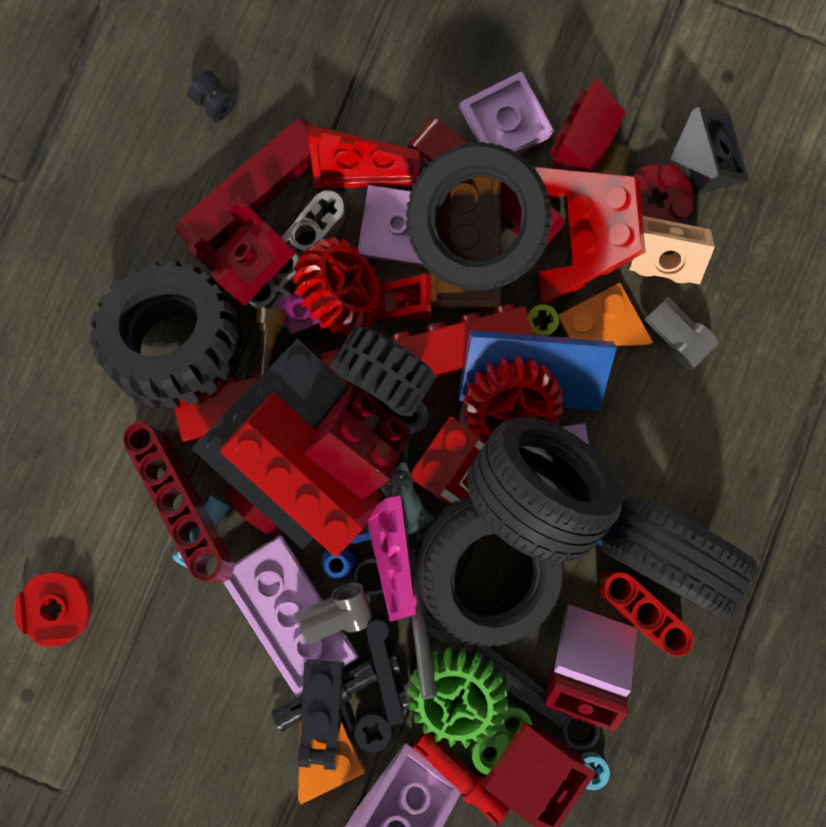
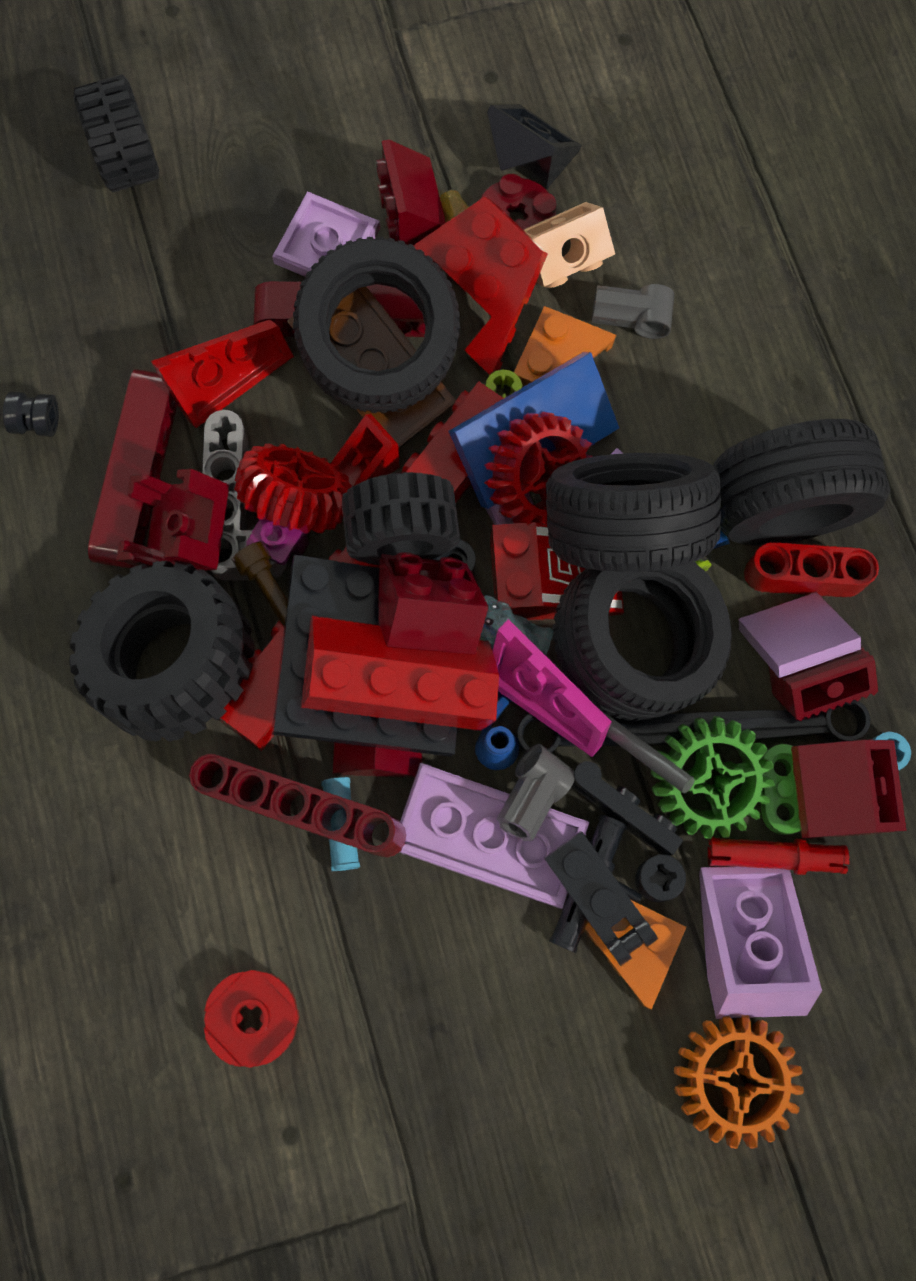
camera: 40 degrees left, 10 degrees down
lavender plate [358,185,424,267] -> none

